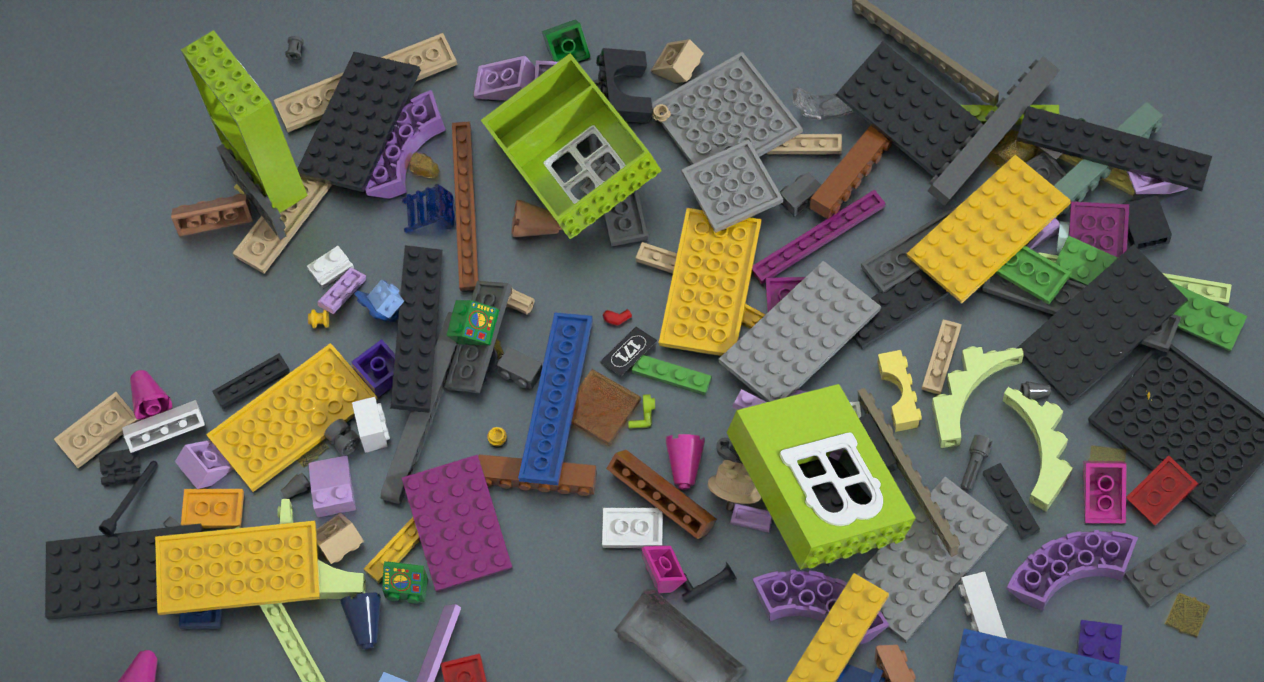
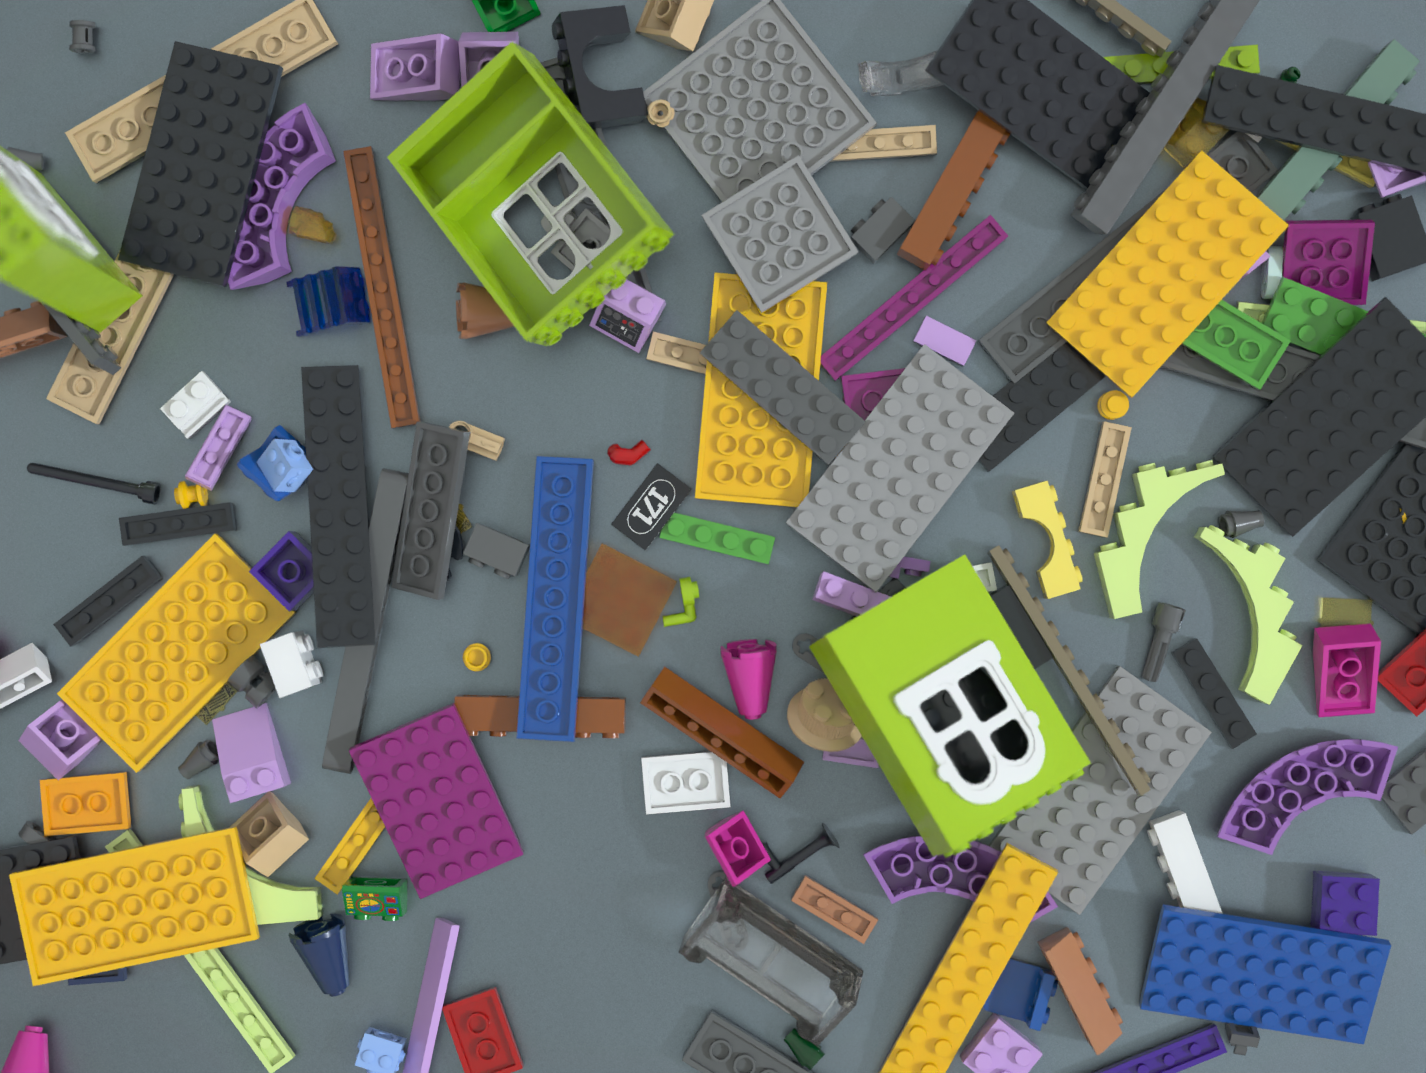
camera: 15 degrees left, 25 degrees up
green slope [446,300,499,346] -> none
none -> black piece [27,463,161,505]
none -> black plate [119,502,236,546]
none -> lavender slope [589,279,666,353]
none -> dark grey plate [700,310,866,465]
none -> nougat plate [791,875,878,944]
none -> lavender tile [913,316,976,366]
none -> yellow wheel [1097,390,1129,420]

